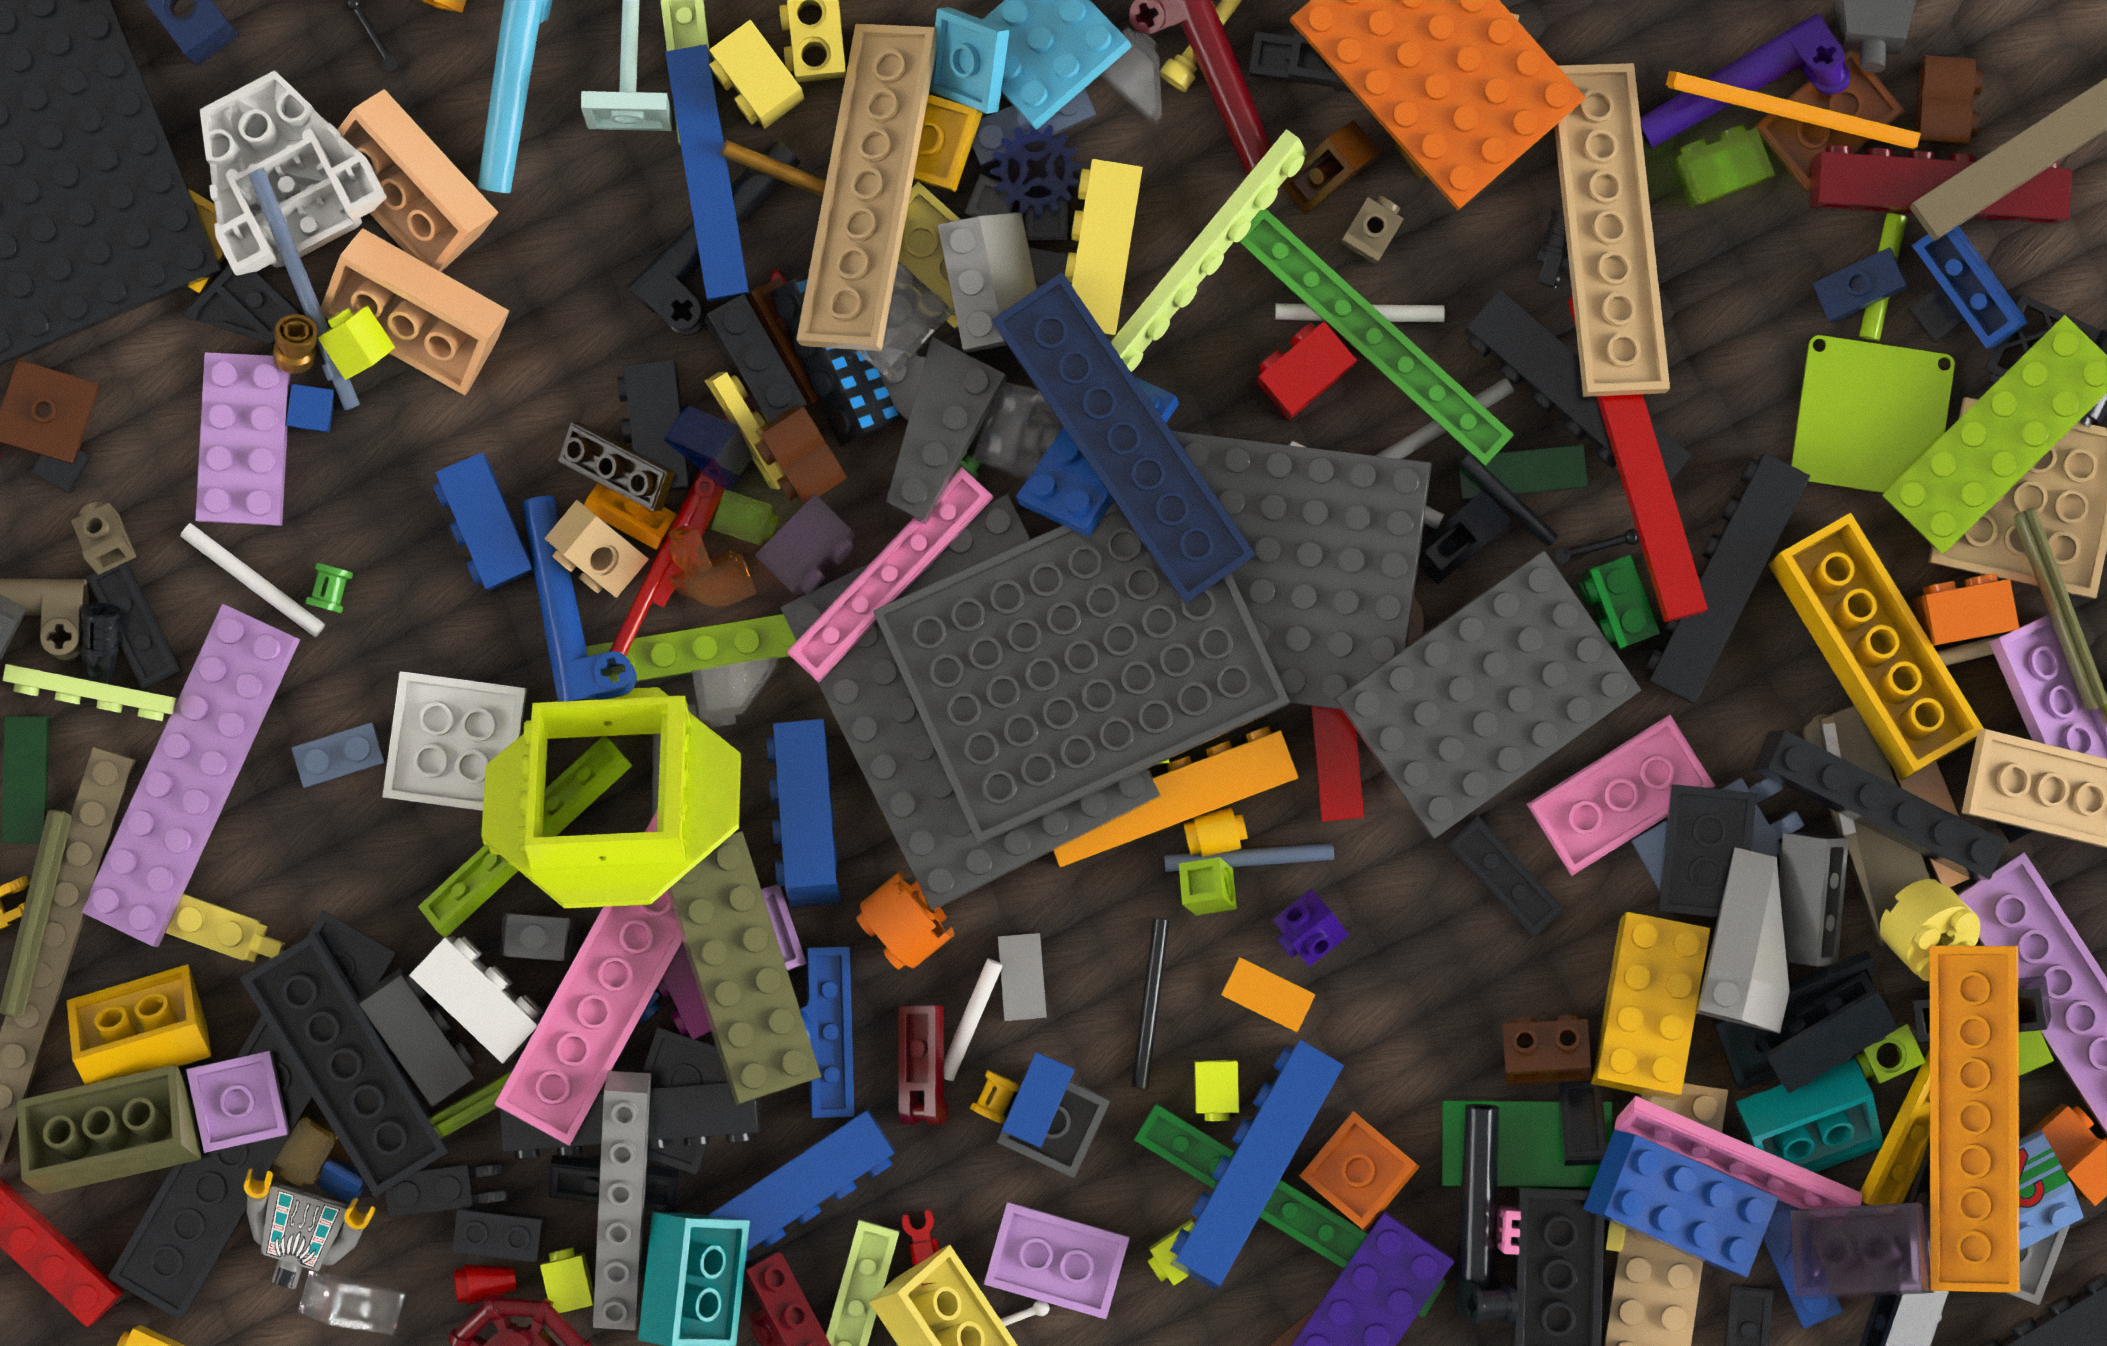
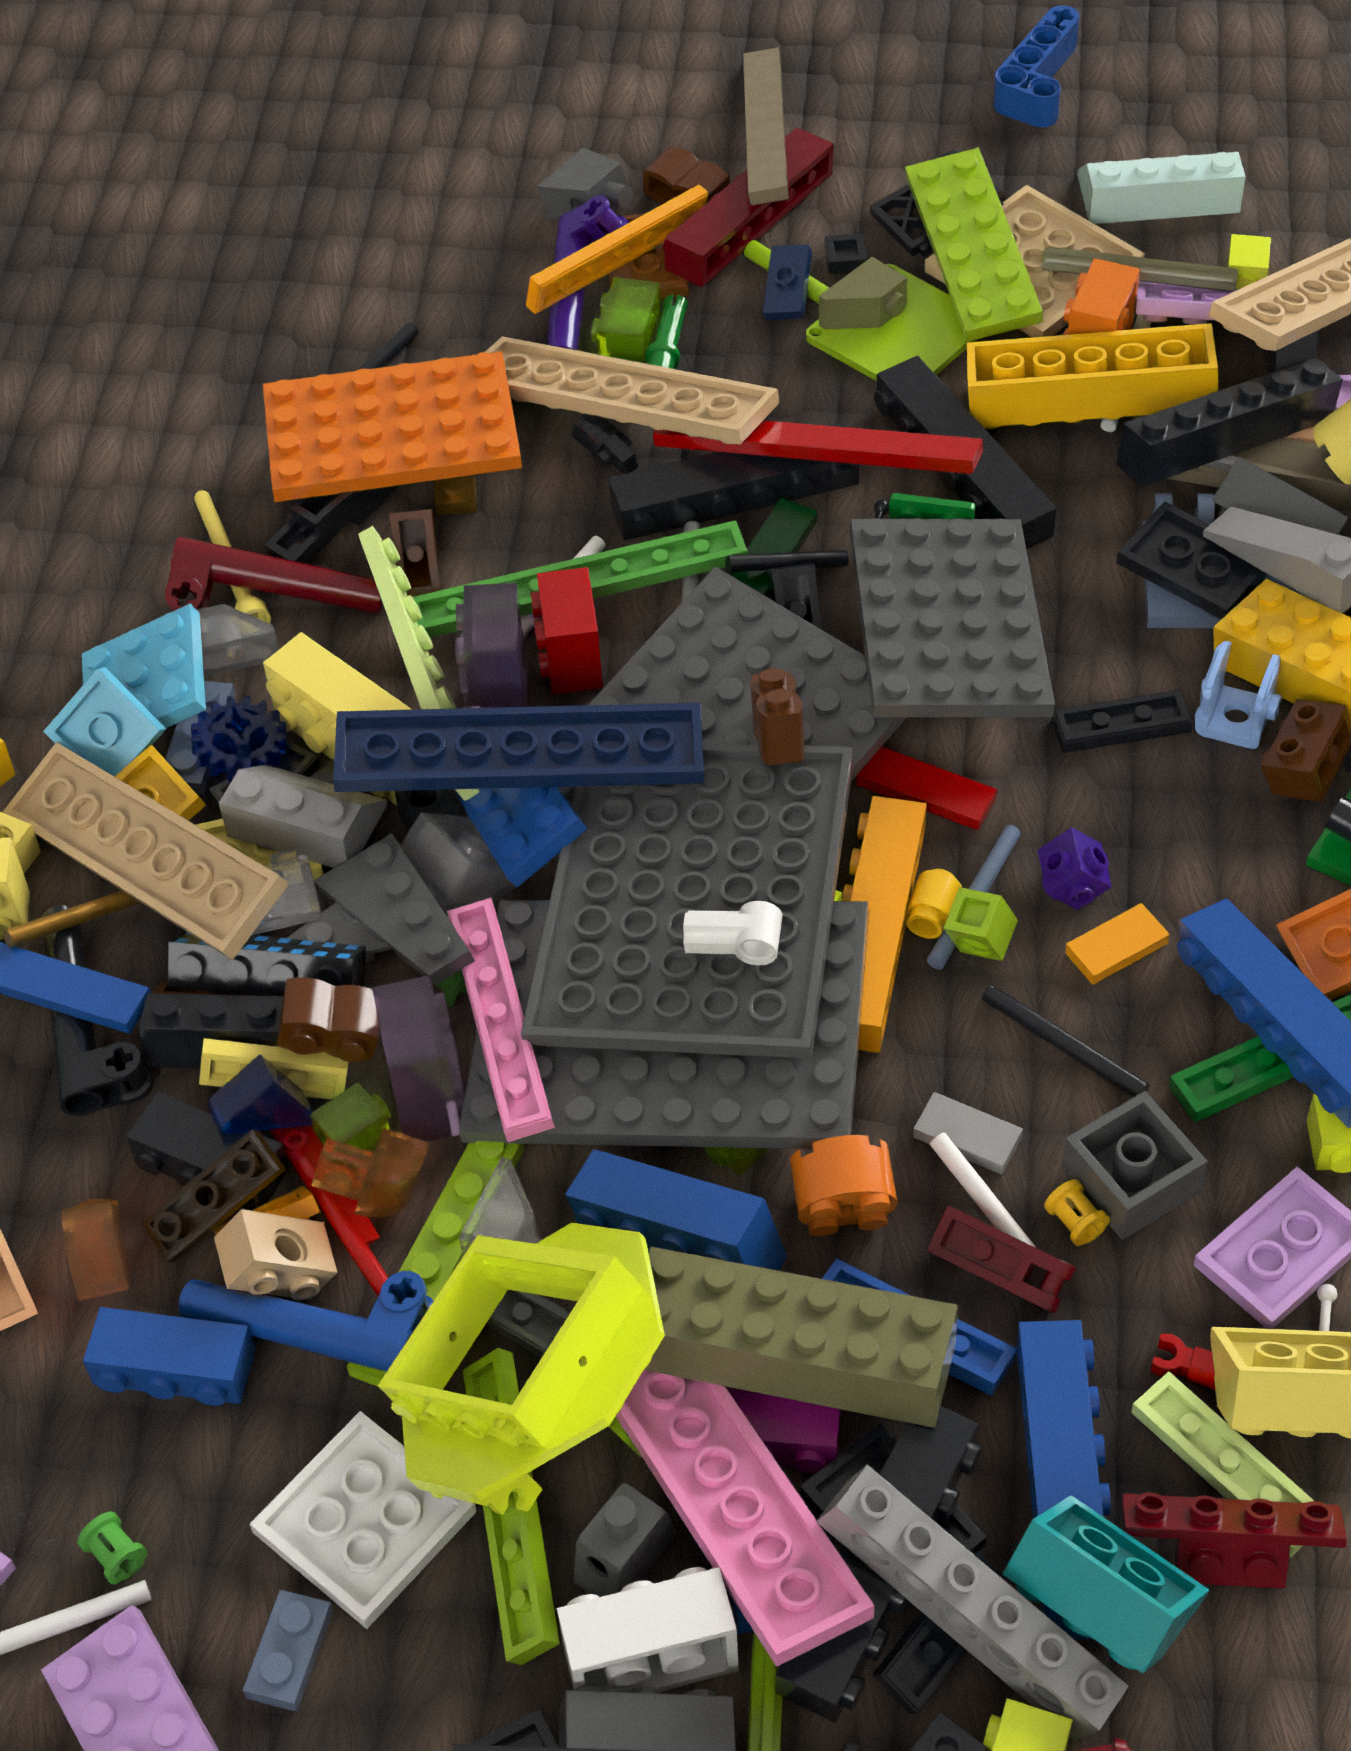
camera: 55 degrees left, 35 degrees down
blue tile [1002,1052,1075,1148] -> none
neon yellow brick [1194,1060,1239,1121] -> none
dark tan brick [1340,195,1404,266] -> none
bright pink tile [1526,715,1715,876] -> none
blue brick [1912,226,2029,348] -> none
none -> clear orange brick [62,1198,130,1301]
none -> clear purple brick [455,583,527,708]
none -> green pin [645,294,688,369]
none -> white piece [683,901,783,966]
none -> reddish brown brick [750,668,805,765]
none -> olive slope [819,257,907,329]
none -> light blue piece [1195,641,1282,749]

